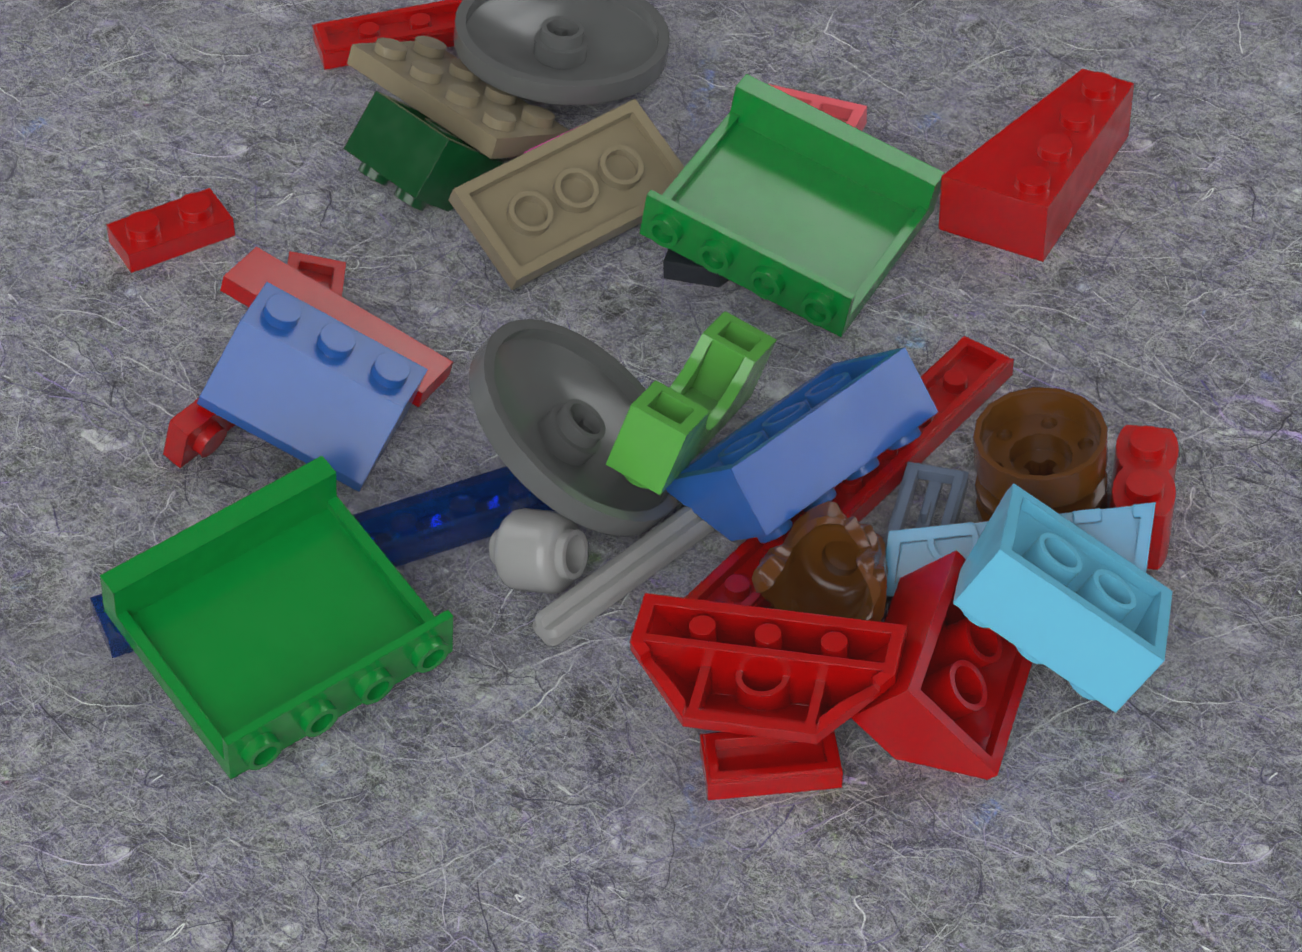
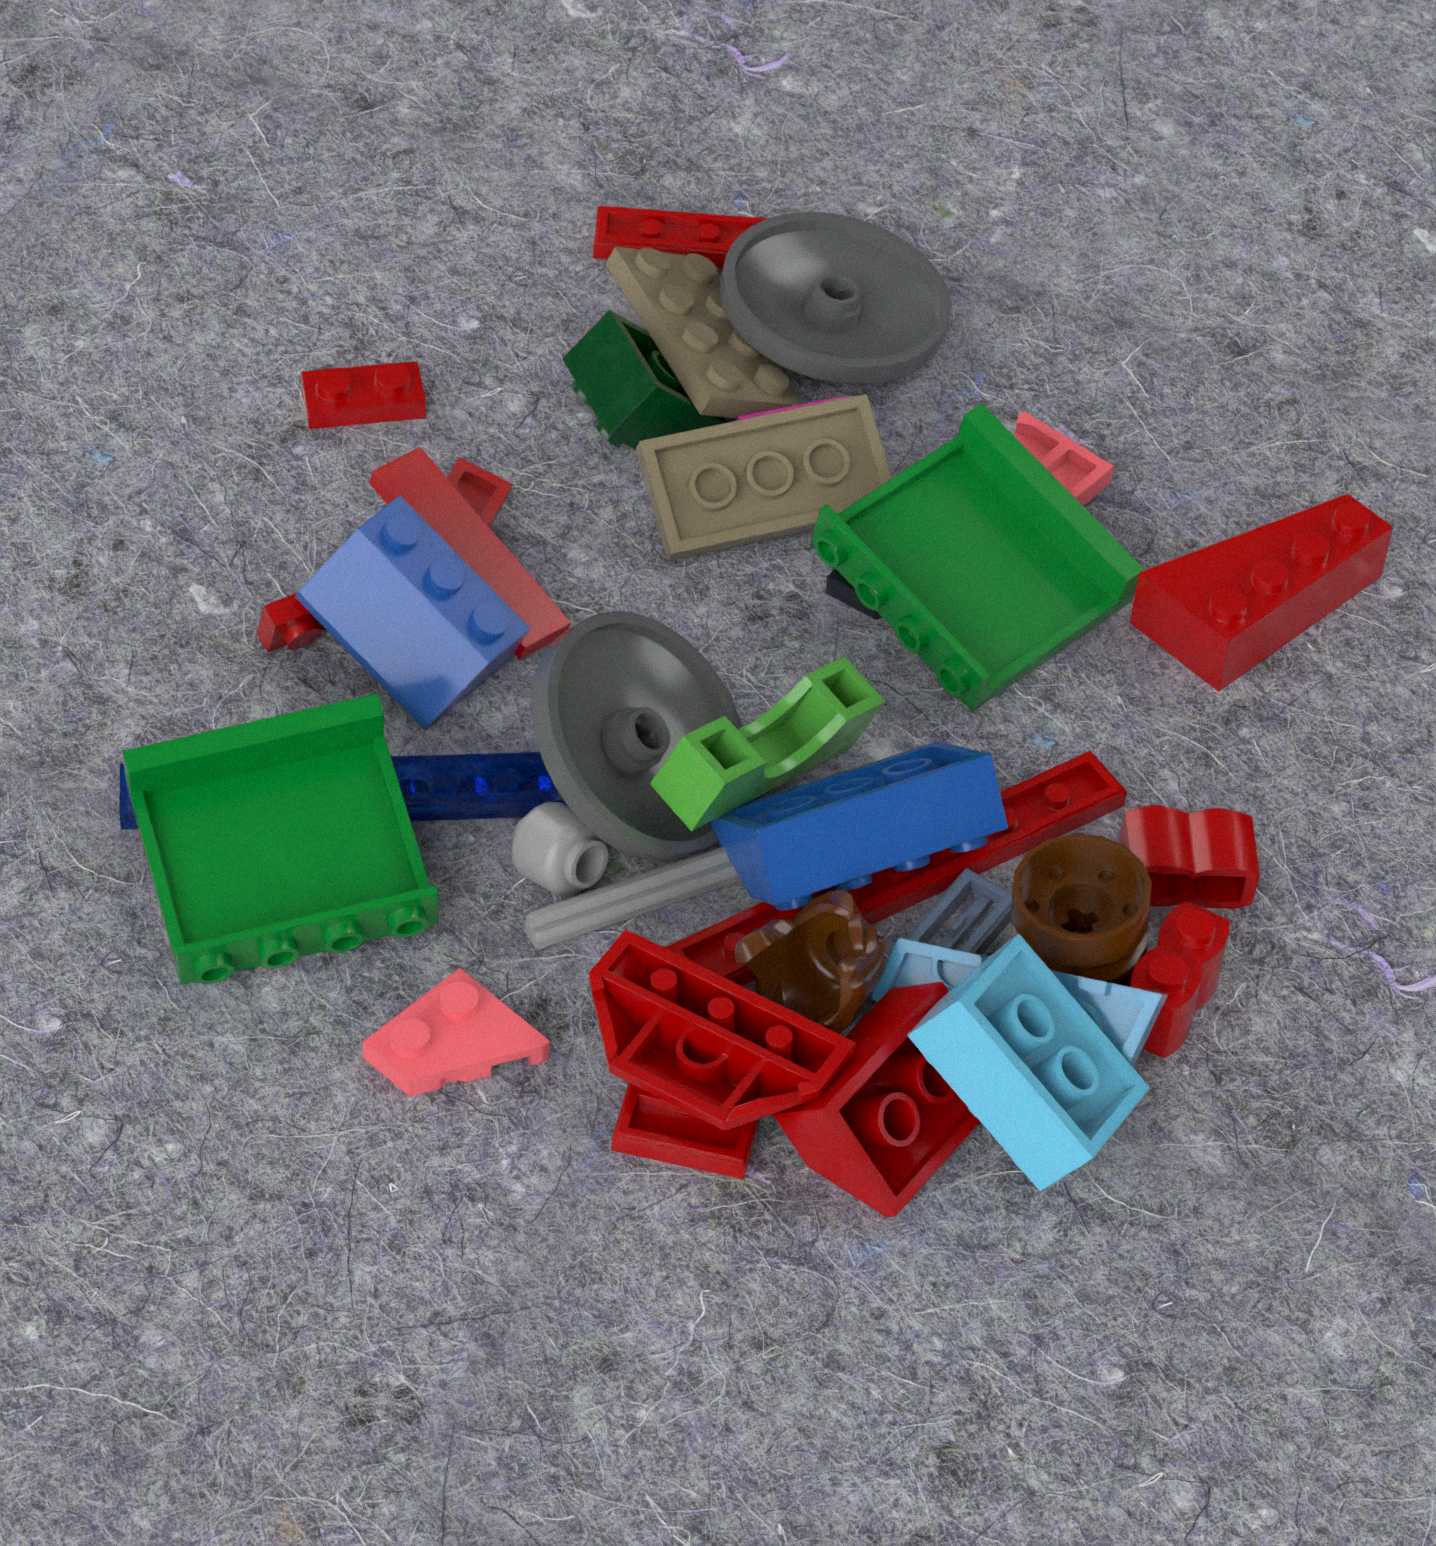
camera: 15 degrees right, 5 degrees up
none -> coral wing [363,968,550,1097]
none -> red brick [1118,805,1260,909]

